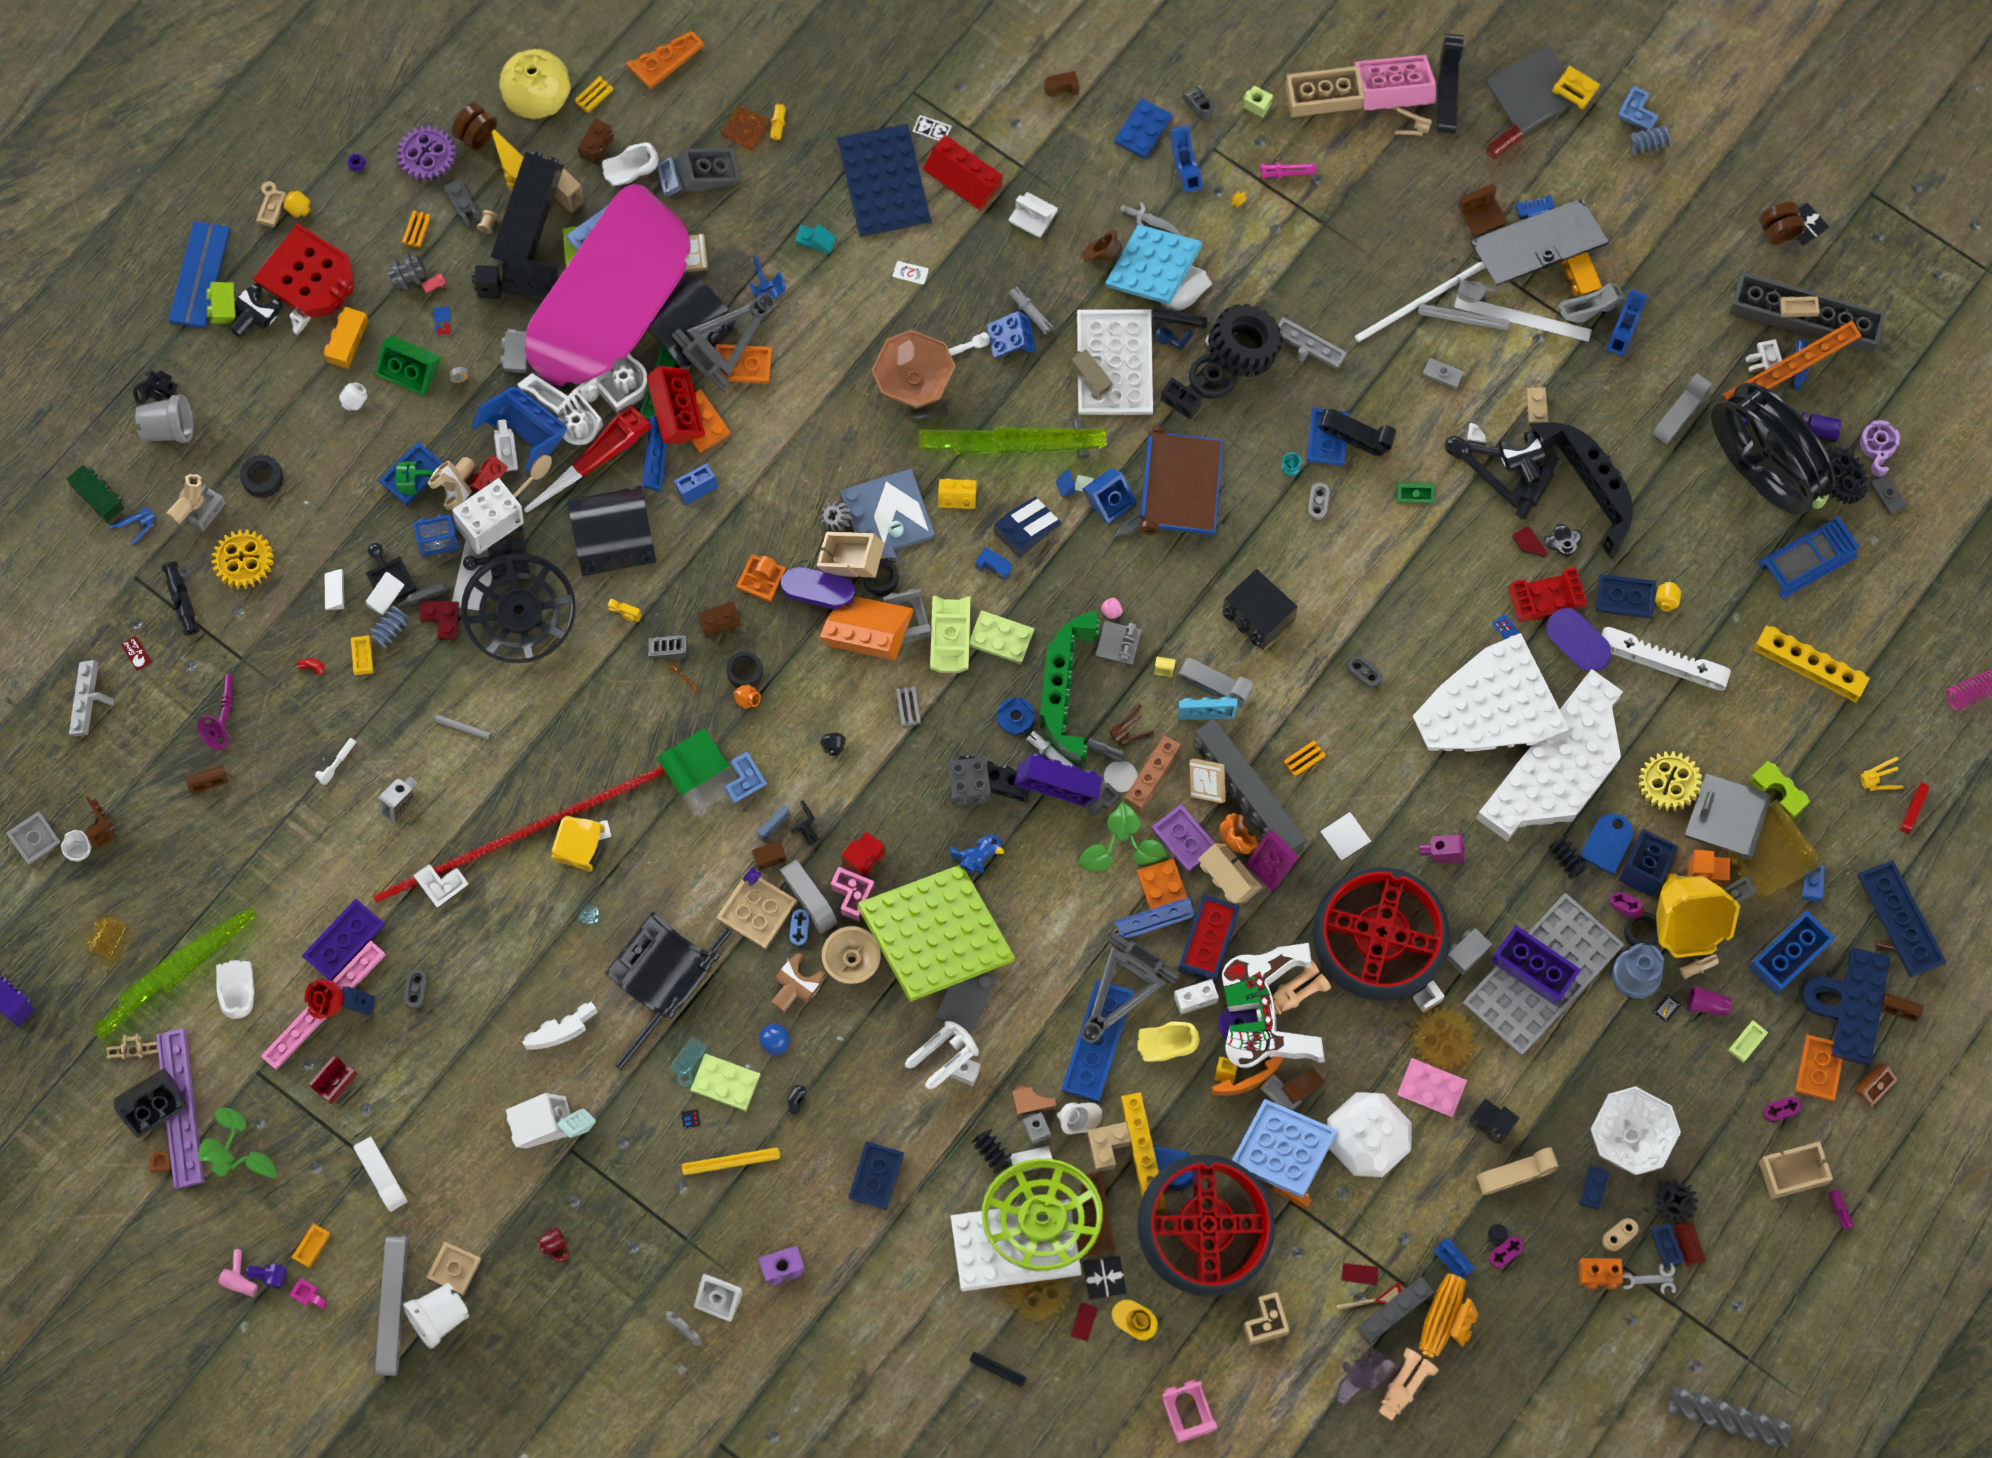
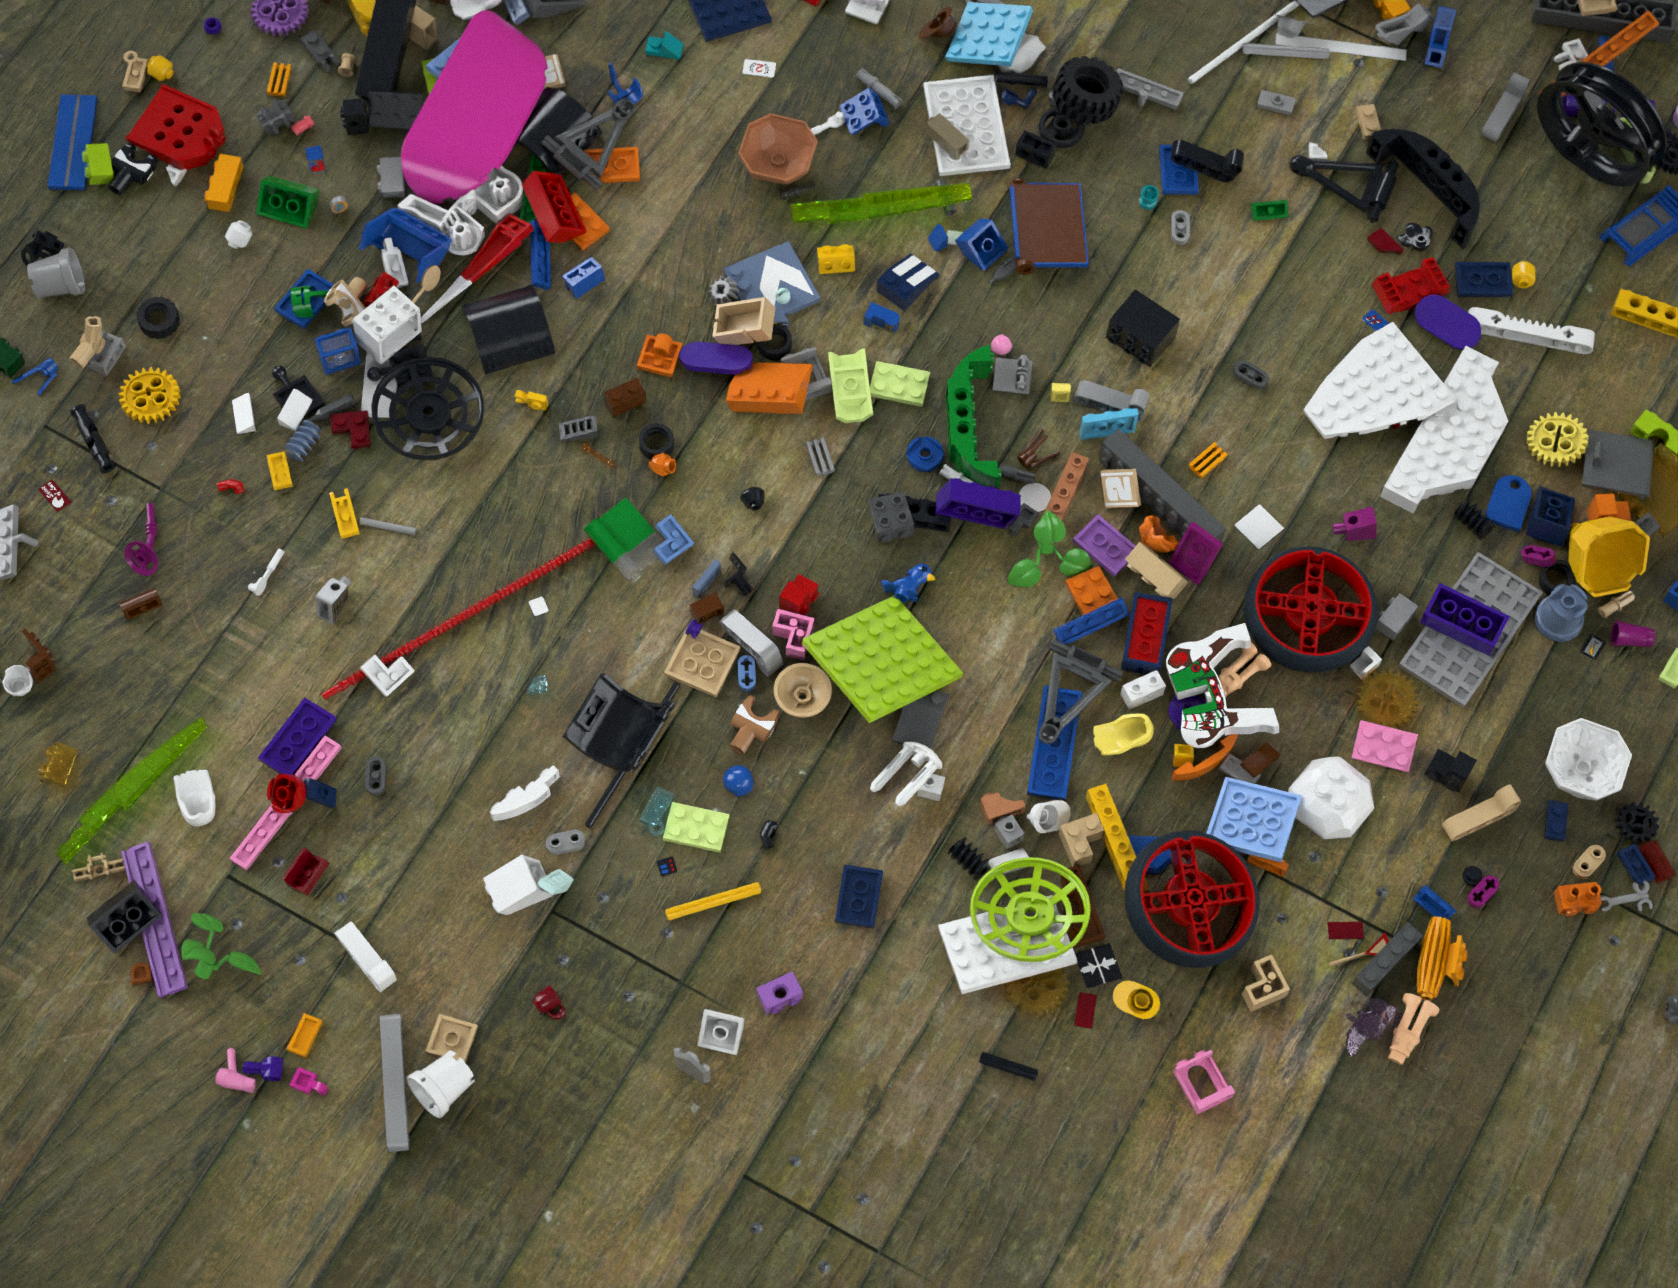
camera: 10 degrees left, 5 degrees down
yellow piece [551,816,606,872] -> none
black connector [1498,431,1545,486] -> none
none -> yellow hinge [329,488,360,539]
none -> light grey plate [546,830,585,855]

